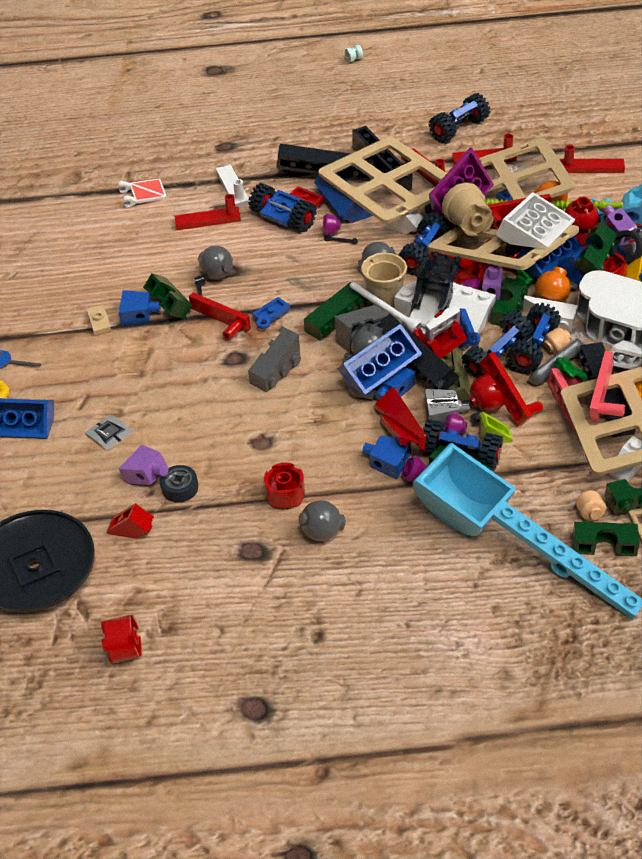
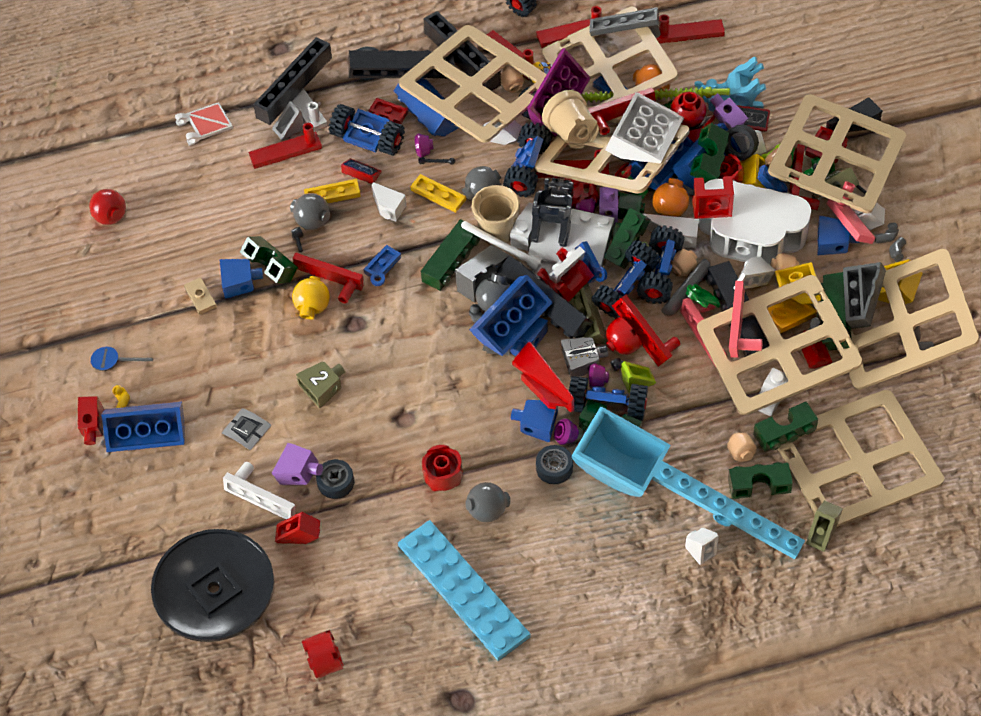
camera: 10 degrees left, 10 degrees up
dark grey wedge [248,326,301,393] -> none
none -> red brick [89,189,126,225]
none -> white piece [223,462,295,519]
none -> black brick [253,37,332,125]
none -> light grey slope [272,101,304,140]
none -> yellow brick [292,276,330,320]
none -> olive torso [296,362,345,408]
none -> yellow plate [304,179,361,203]
none -> red slope [341,158,382,184]
none -> white slope [372,182,406,221]
none -> medium azure plate [398,520,531,661]
none -> yellow plate [410,174,466,213]
none -> light nougat head [501,65,525,93]
none -> wheel [536,445,573,484]
none -> dark grey piece [589,7,661,38]
none -> dark green arch [604,208,651,269]
none -> white slope [685,528,718,565]
none -> red panel [692,176,734,219]

